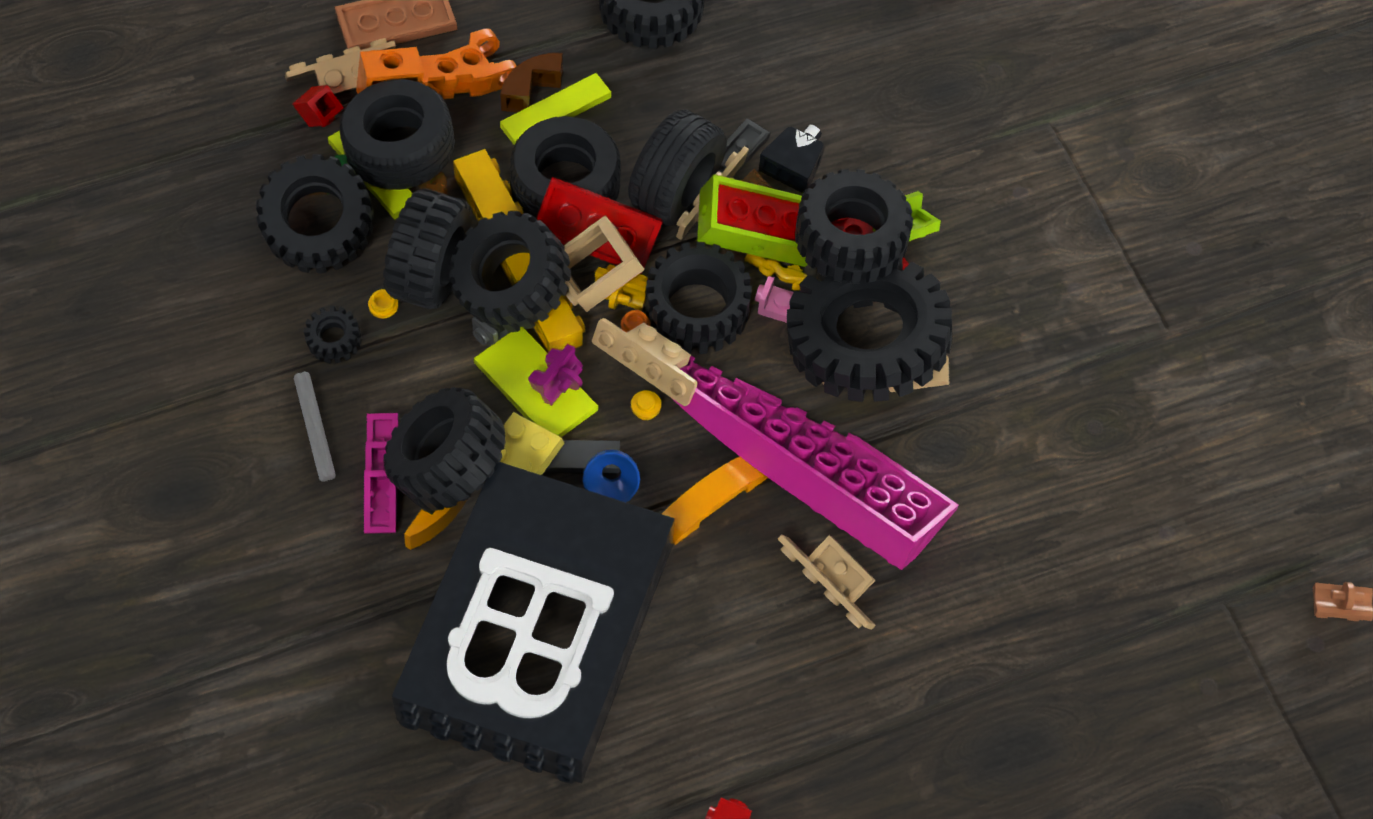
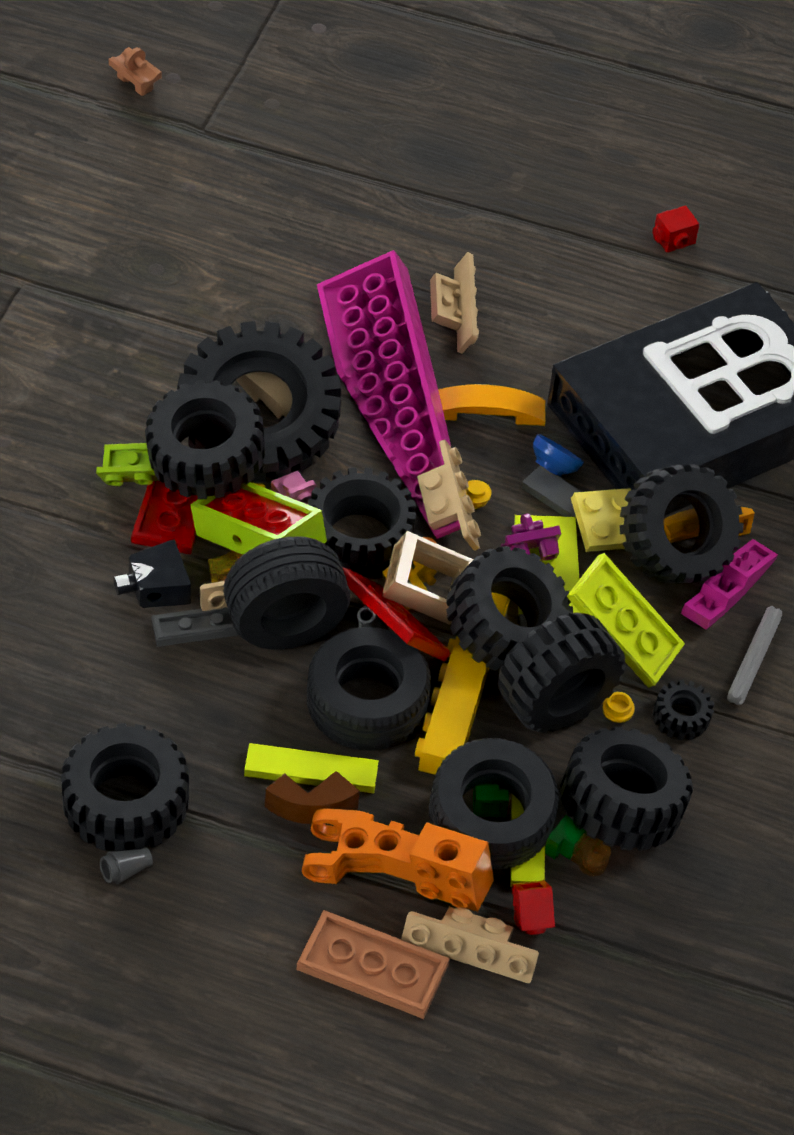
camera: 140 degrees left, 10 degrees down
none -> neon yellow tile [566,553,685,688]

